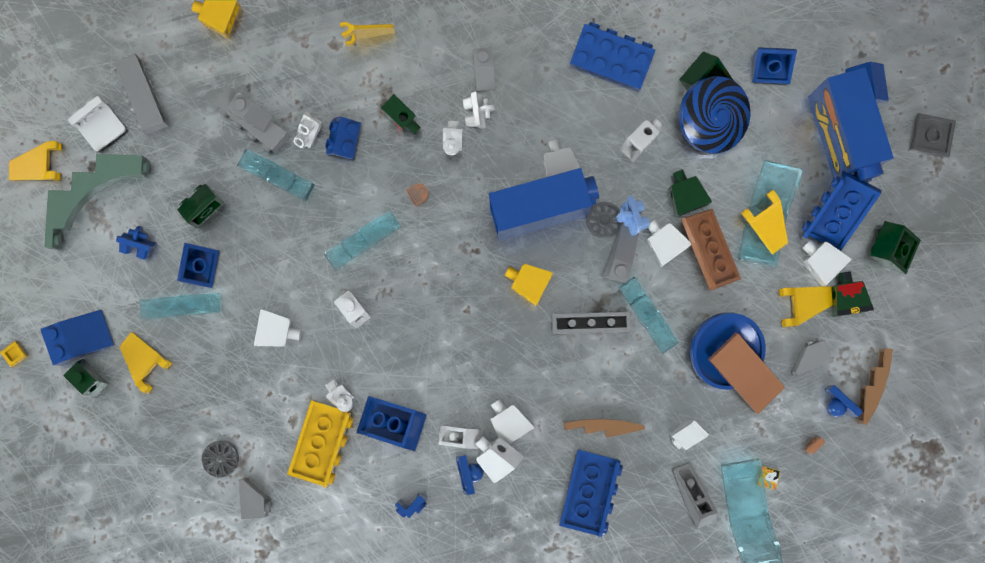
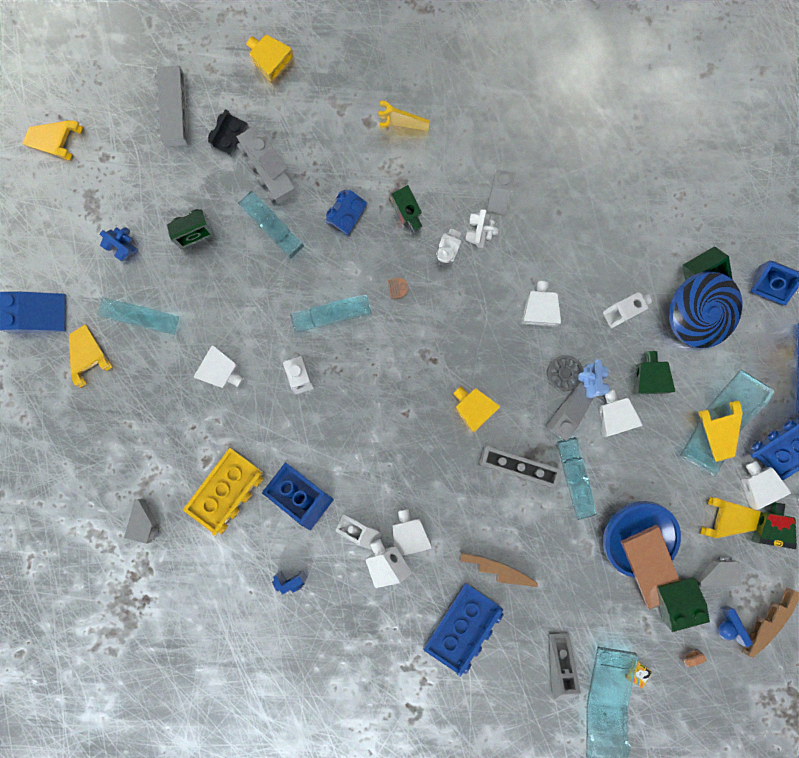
camera: 15 degrees right, 0 degrees up
sand green arch [44,154,150,250] -> none
dark green torso [63,359,109,398] -> none
white bracket [67,96,126,152] -> none
blue slope [177,243,219,288] -> none
flat silver wheel [202,441,239,477] -> none
white hips [293,111,322,148] -> none
white hips [325,379,355,412] -> none
blue tile [456,455,484,495] -> none
blue brick [488,168,599,241] -> none
blue bracket [570,22,656,90] -> none
white slope [669,419,709,450] -> none
nougat tile [681,209,741,291] -> none
none -> black bracket [208,109,248,157]
none -> dark green slope [657,577,710,632]

